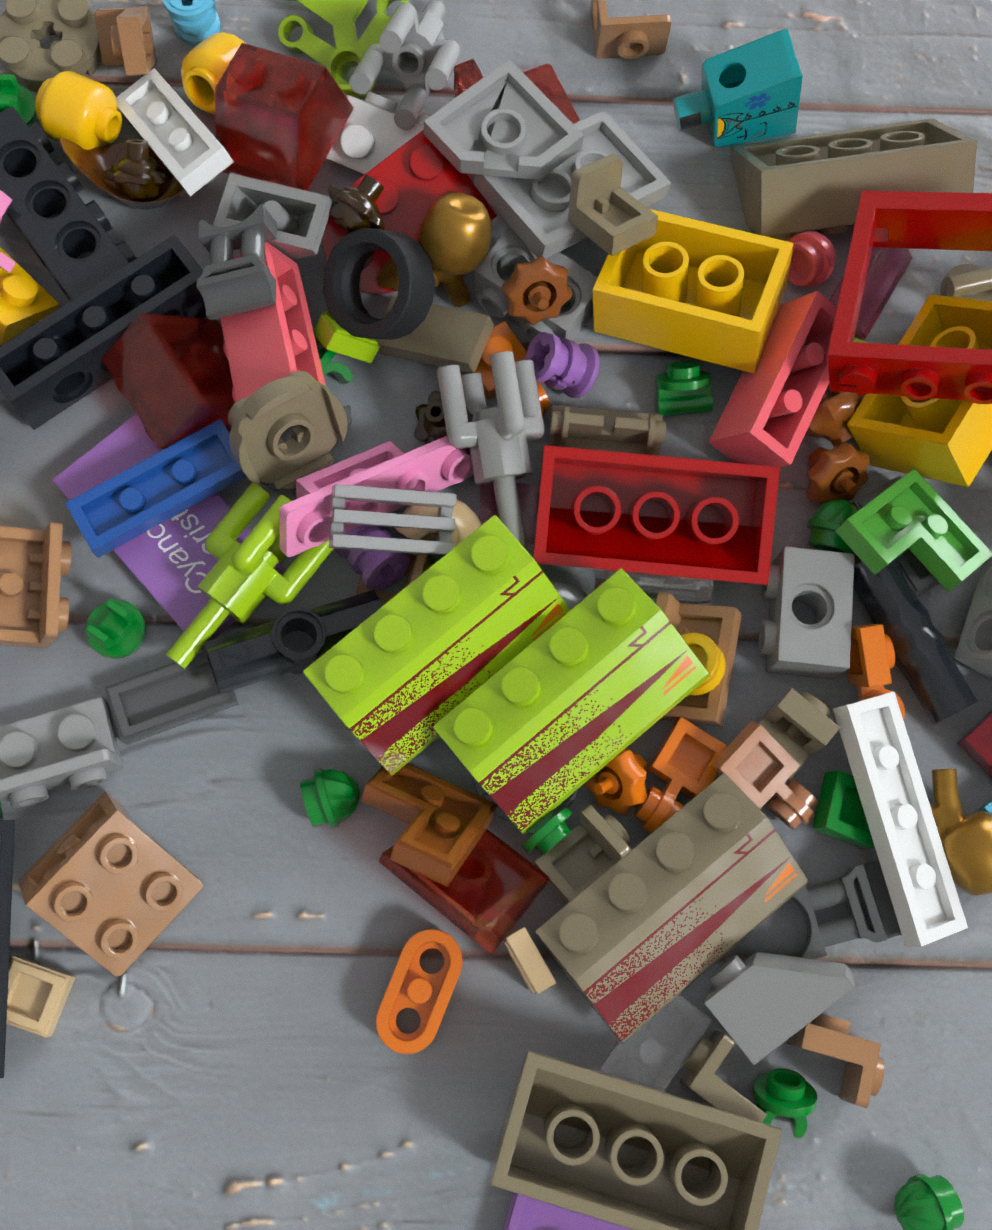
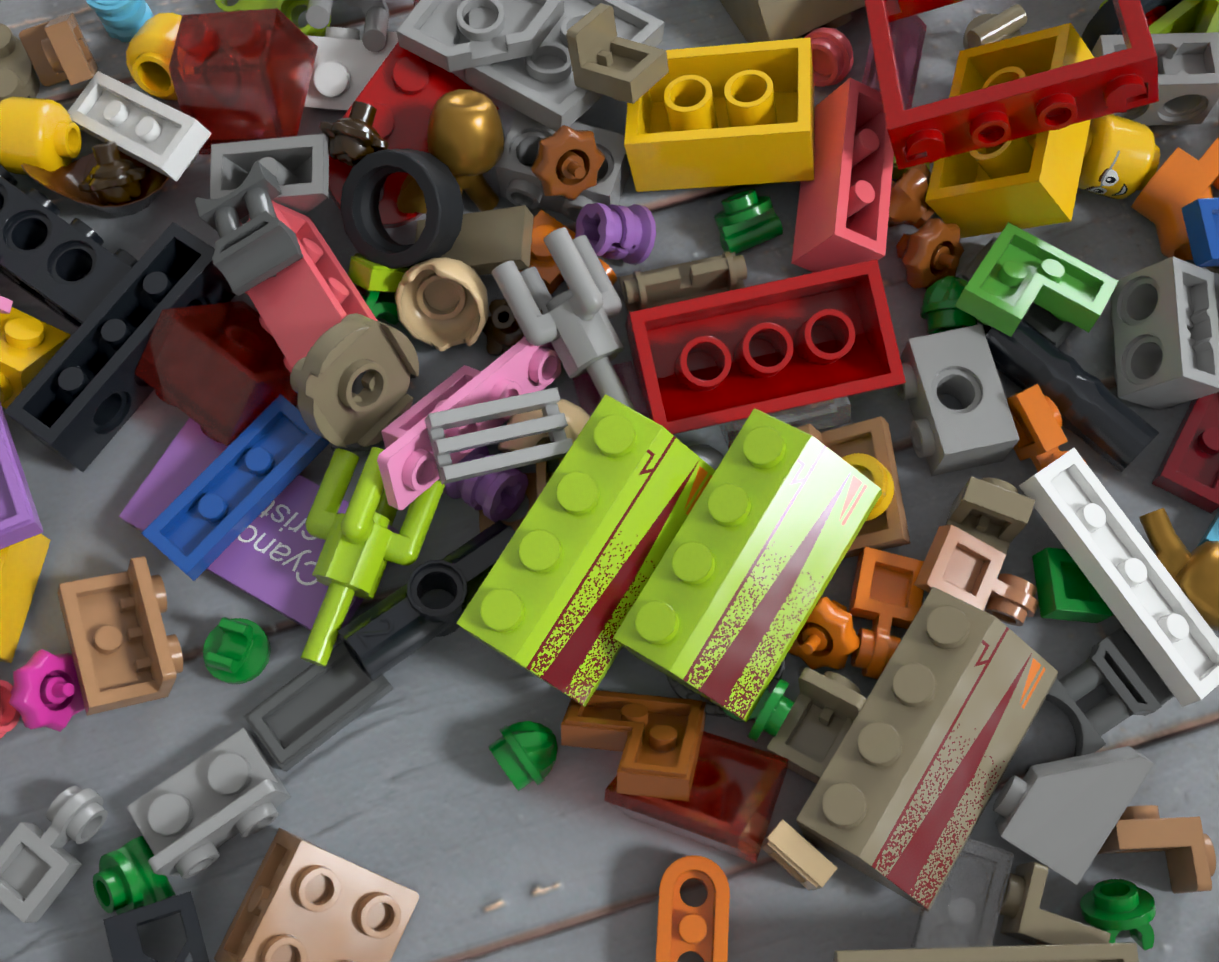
camera: 10 degrees left, 5 degrees down
none -> tan hair [395,257,489,352]

